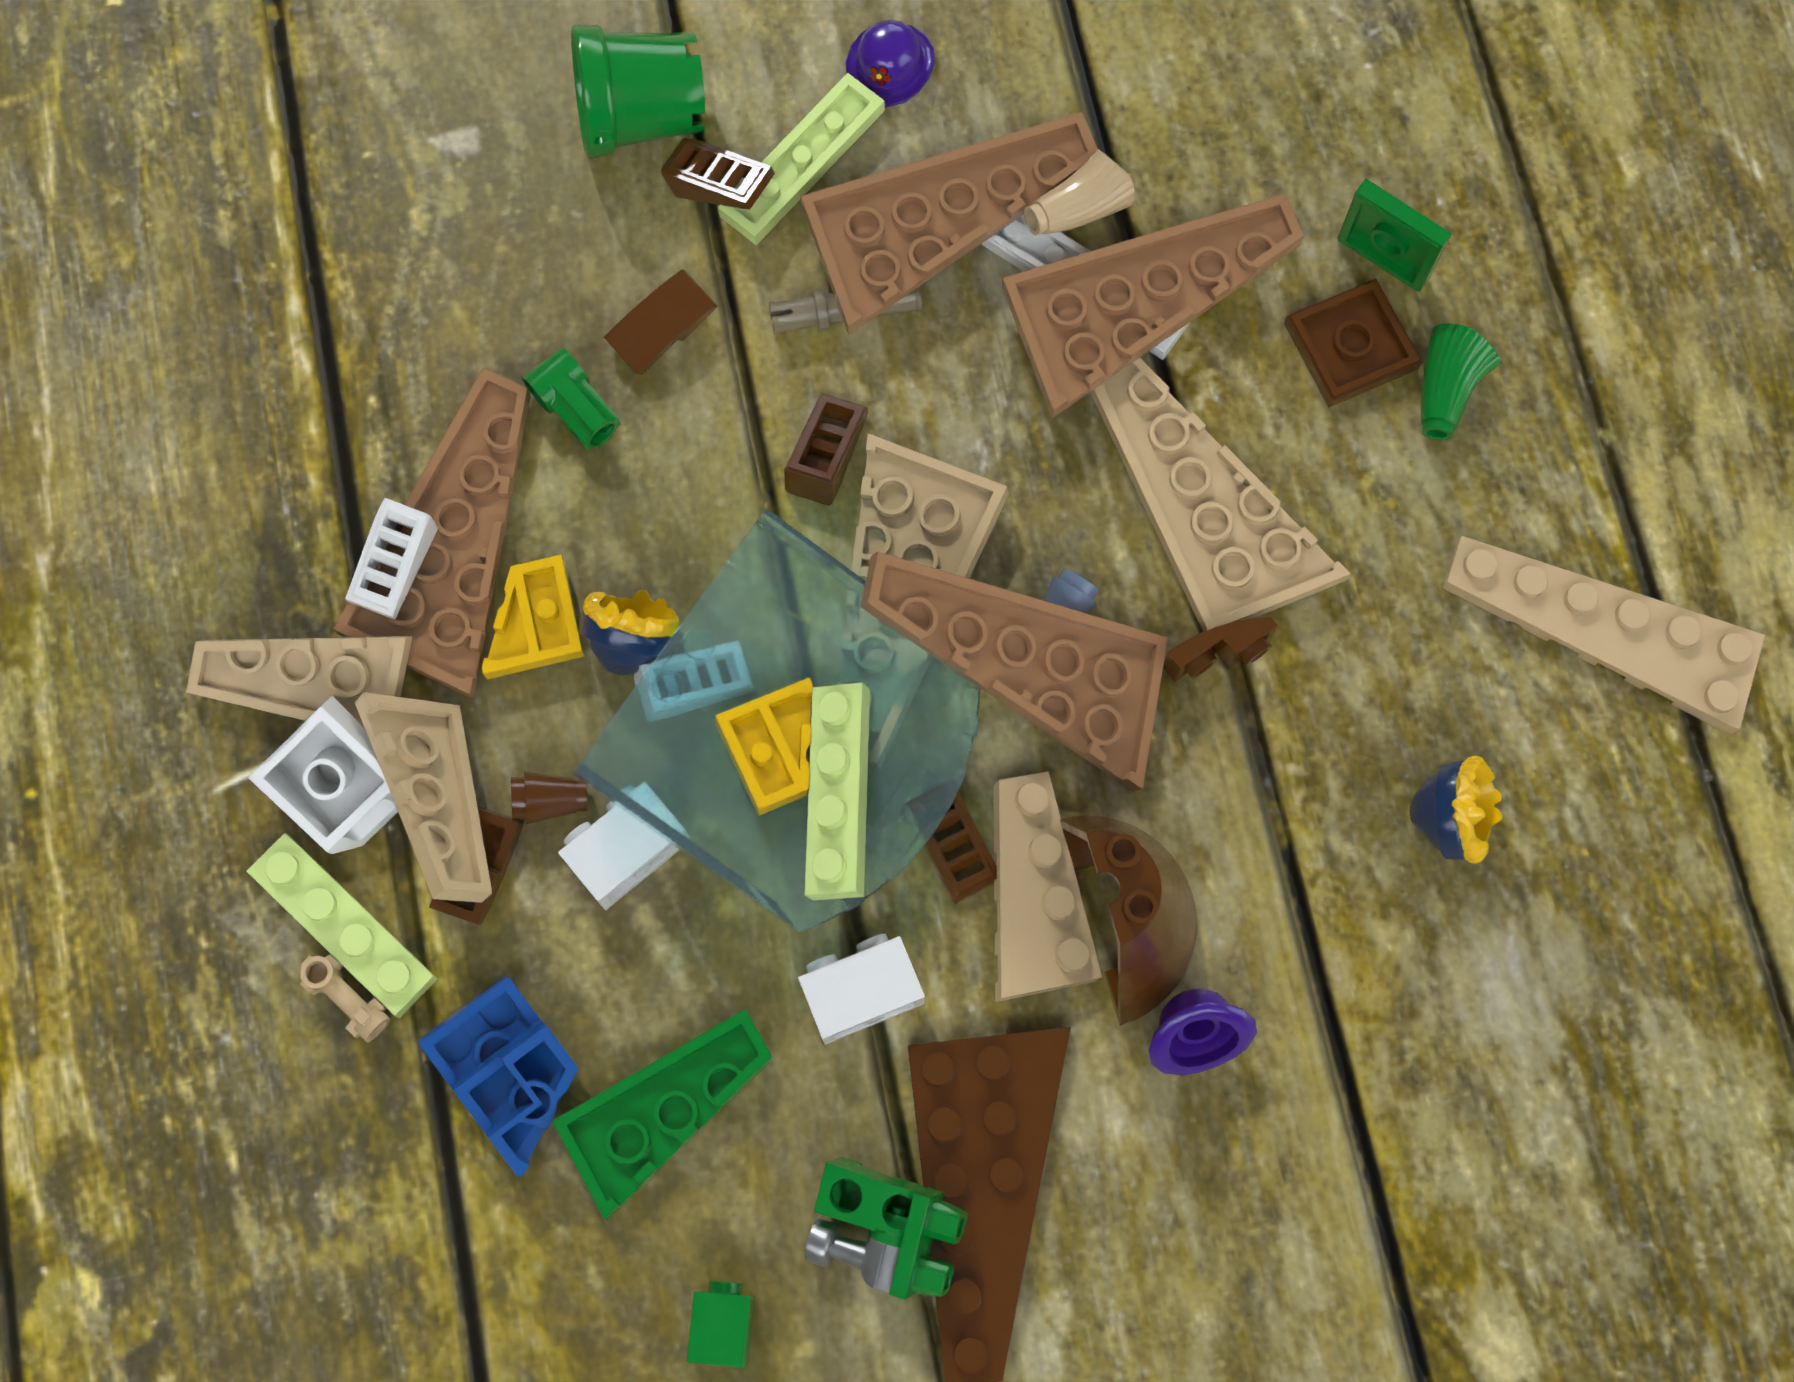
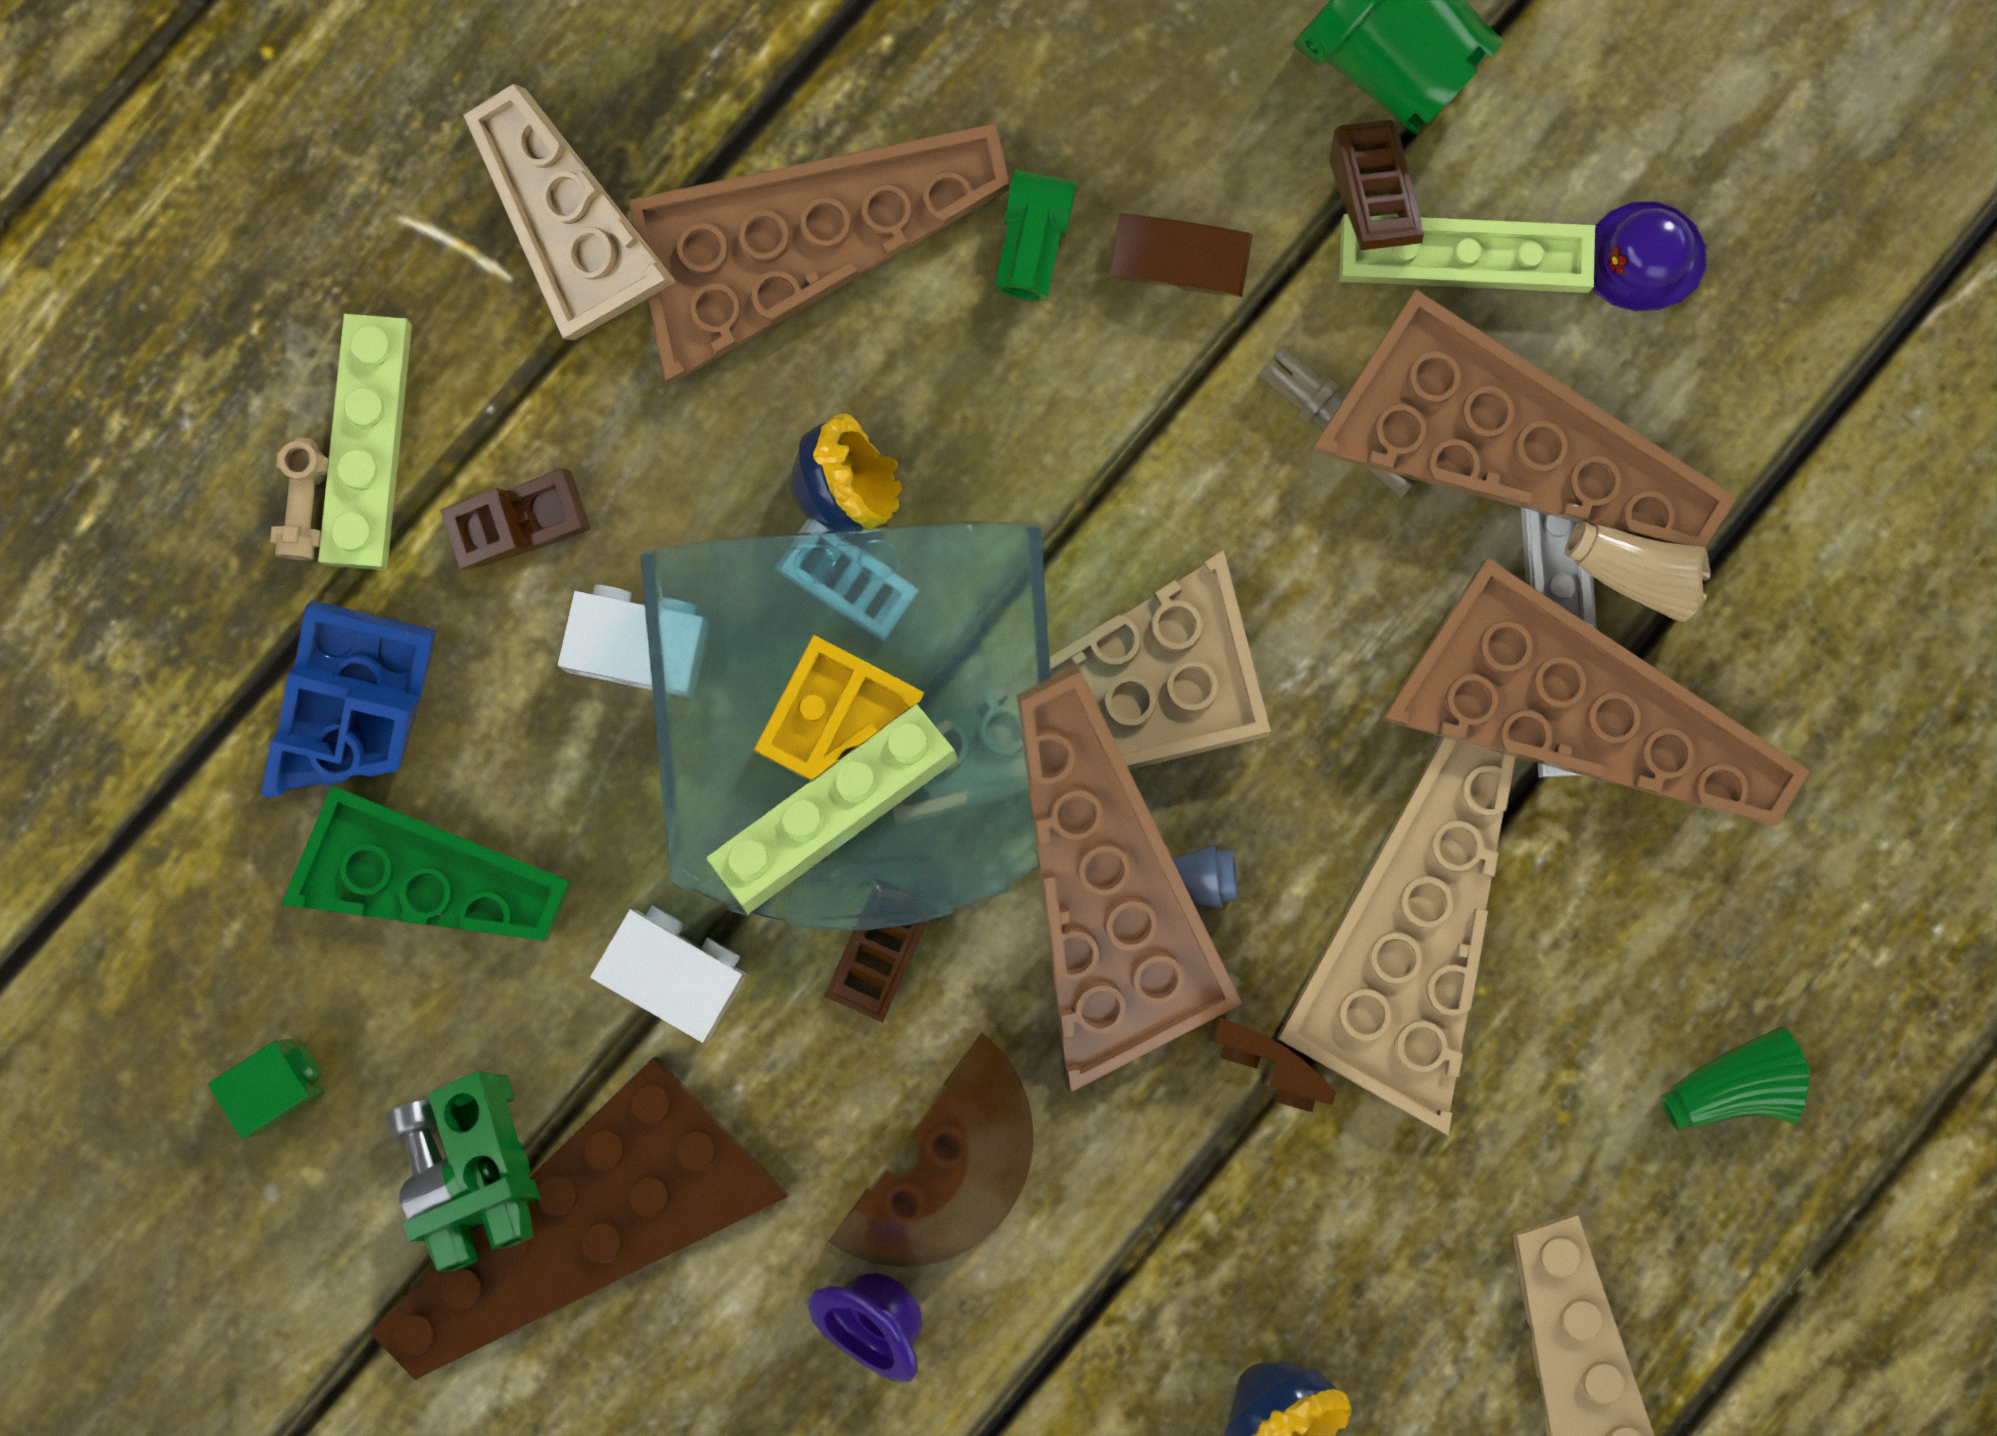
camera: 45 degrees right, 10 degrees up
white slope [248,696,398,854] -> none
white slope [345,498,438,620] -> none
tan wing [355,692,492,903] -> none
yellow wing [482,554,585,680] -> none
reddish brown cone [511,771,588,824] -> none
reddish brown slope [784,393,868,506] -> none
tan wing [993,771,1102,1002] -> none
reddish brown tile [1284,278,1422,408] -> none
green tile [1337,178,1452,292] -> none

